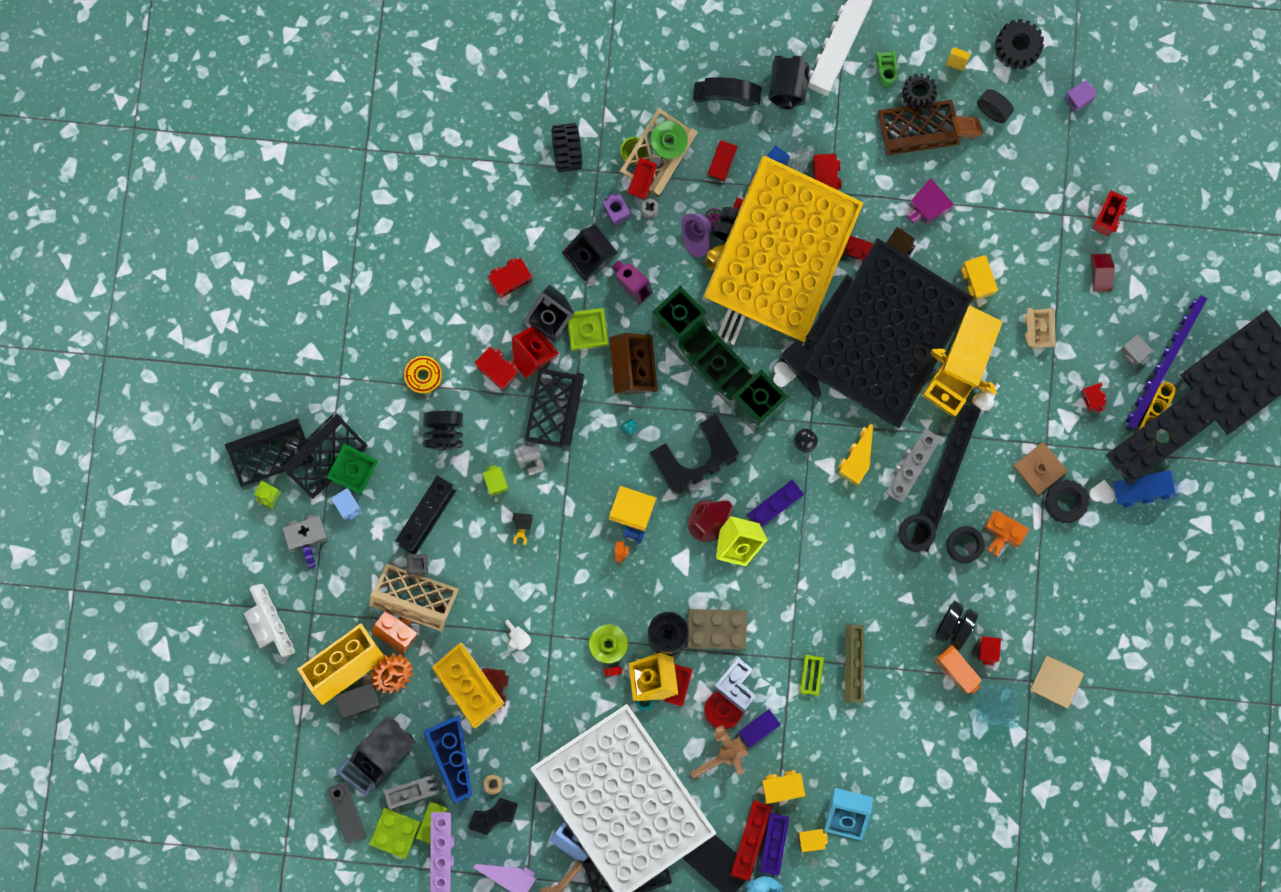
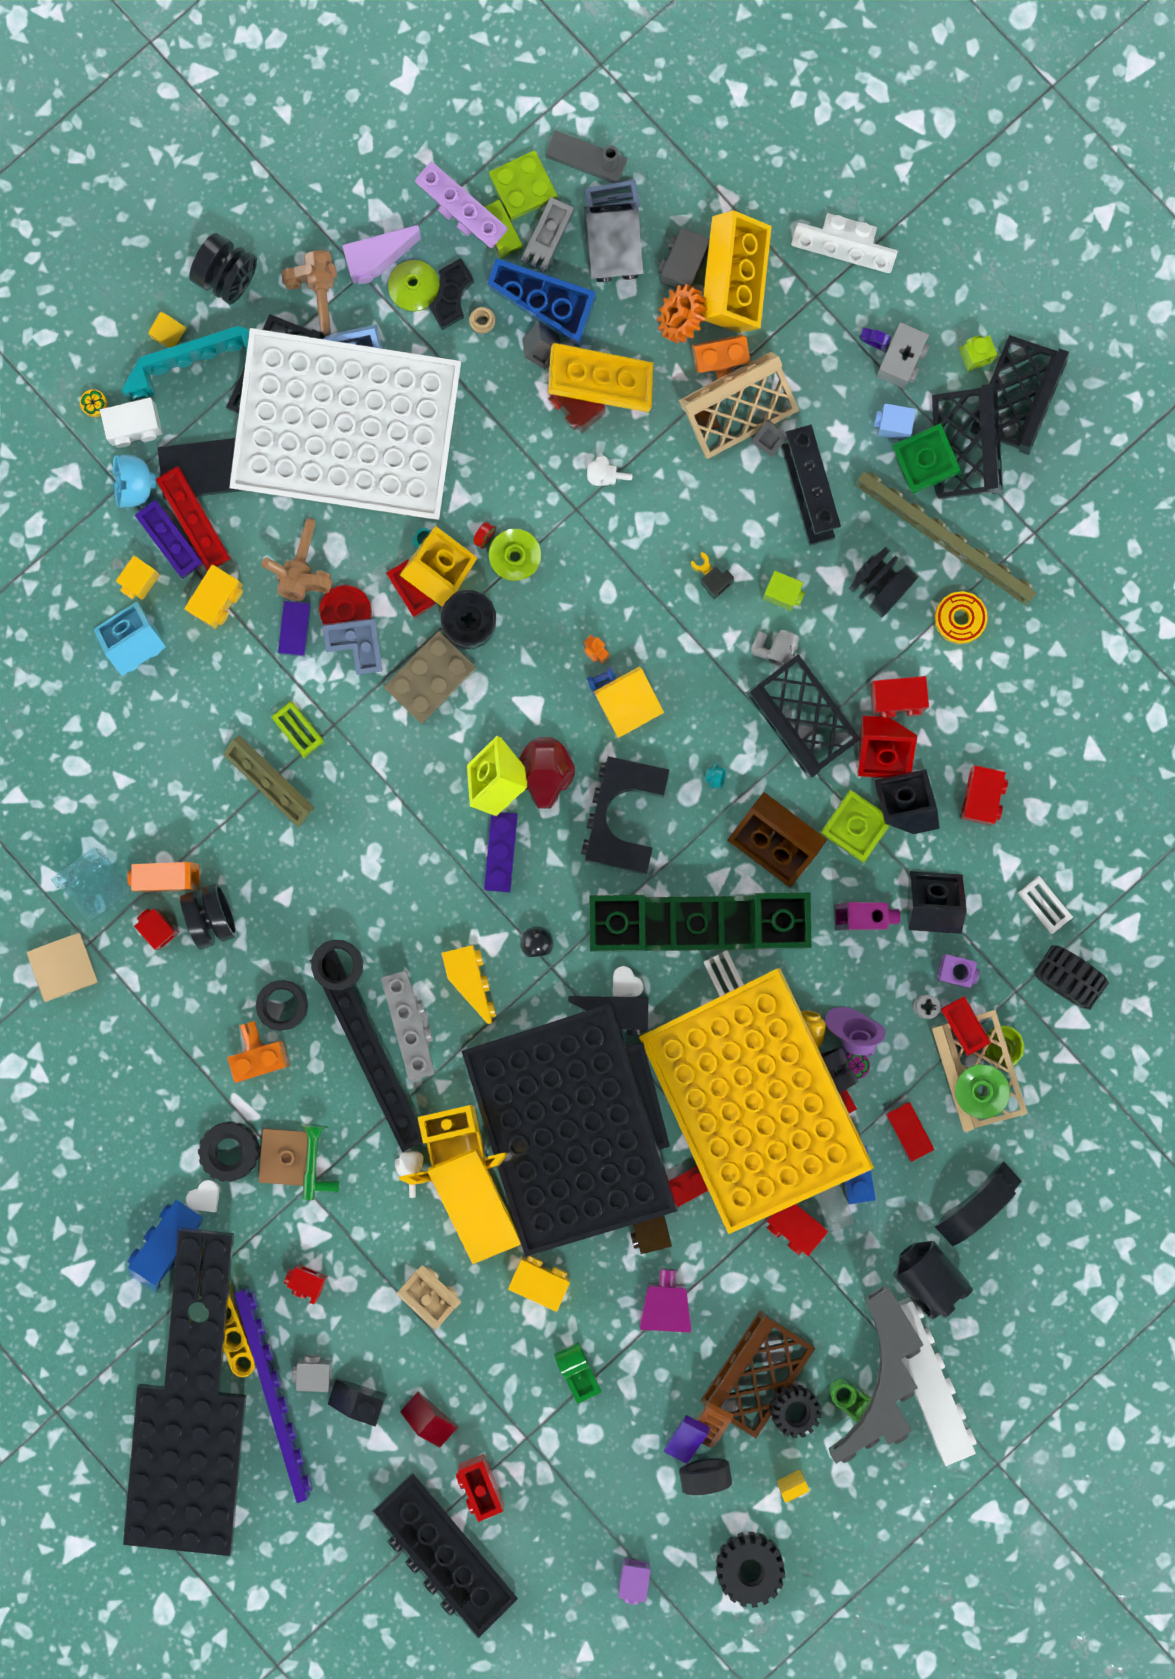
camera: 140 degrees right, 5 degrees up
none -> green piece [300,1124,339,1200]
none -> black slope [328,1378,387,1427]
none -> black plate [371,1473,518,1638]
none -> lime dish [388,260,440,312]
none -> dark grey panel [523,321,560,370]
none -> green plate [554,1341,602,1404]
none -> dark purple tile [663,1415,710,1464]
none -> dark grey arch [828,1284,924,1464]
none -> olive plate [855,471,1037,606]
none -> white tile [1018,876,1073,934]

